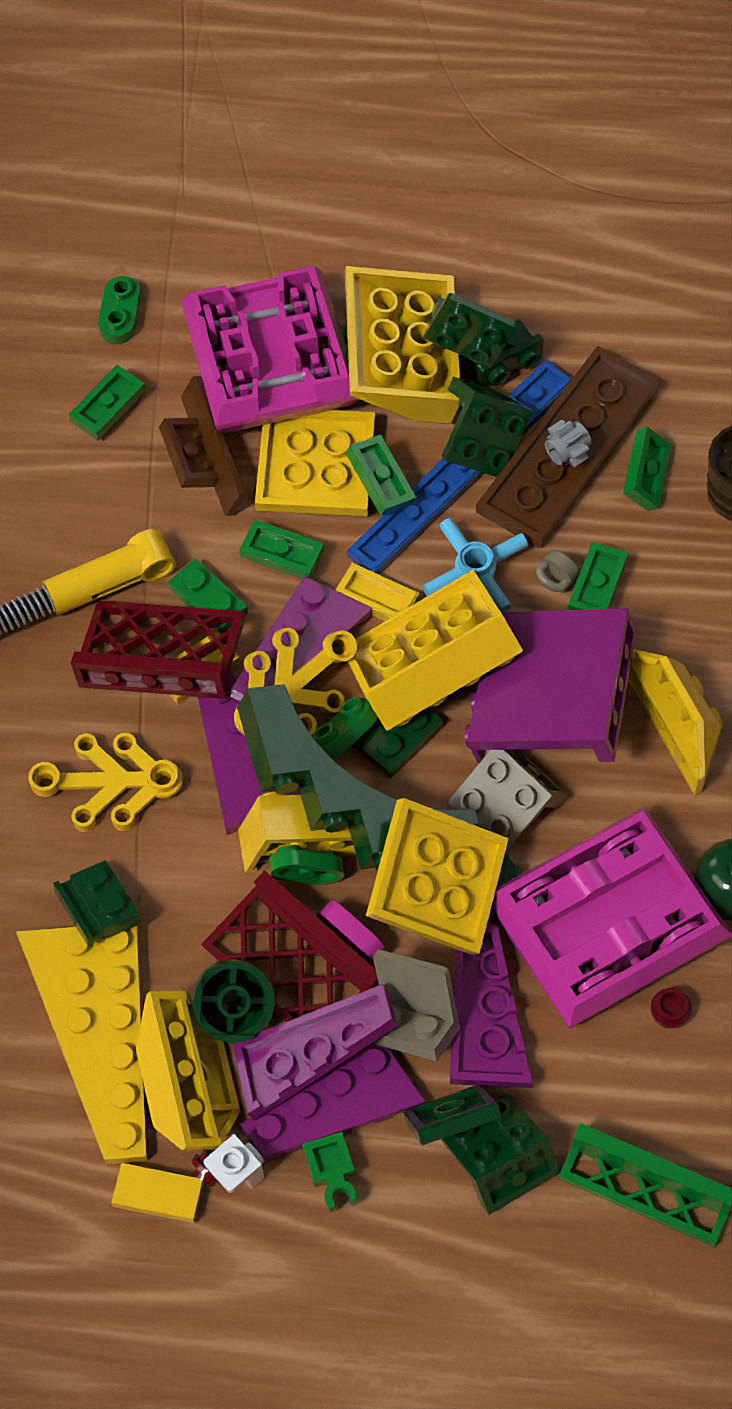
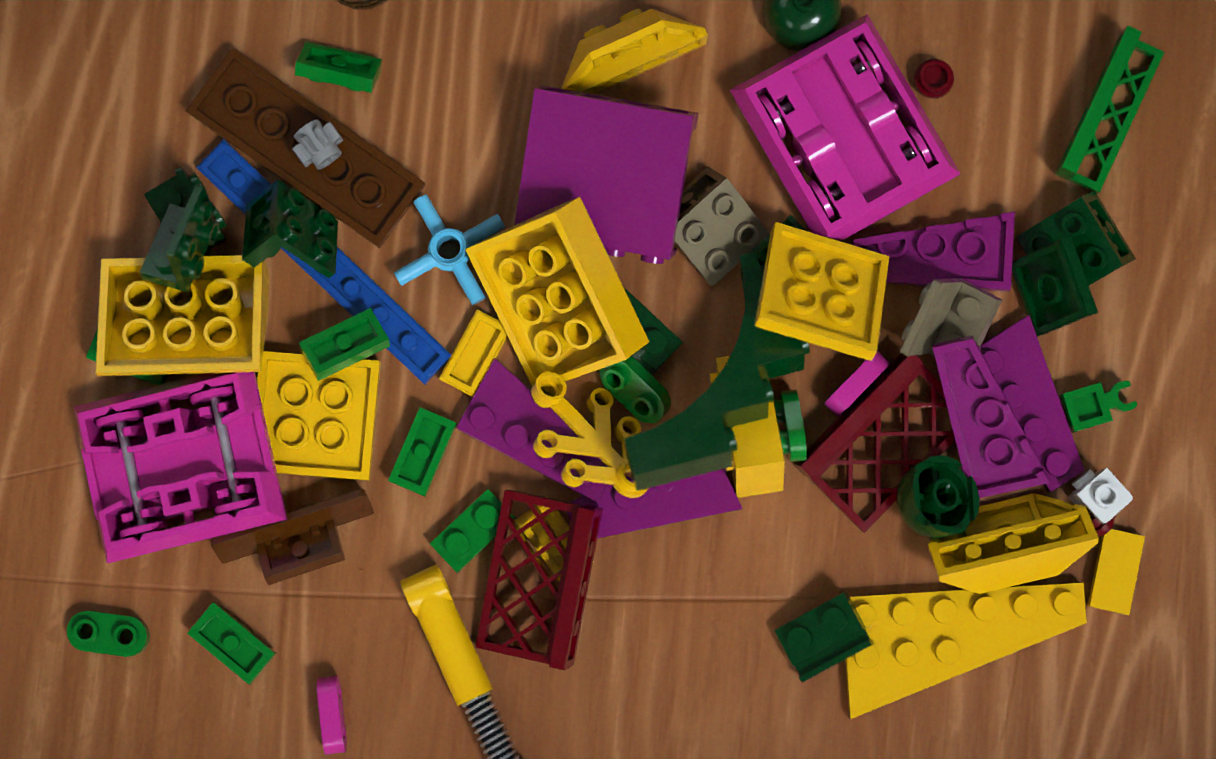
camera: 90 degrees left, 20 degrees up
yellow plant [28,733,183,832] -> none
dark tan tile [536,550,579,592] -> none
green plate [567,542,628,610] -> none
none -> dark pink beam [317,675,347,755]

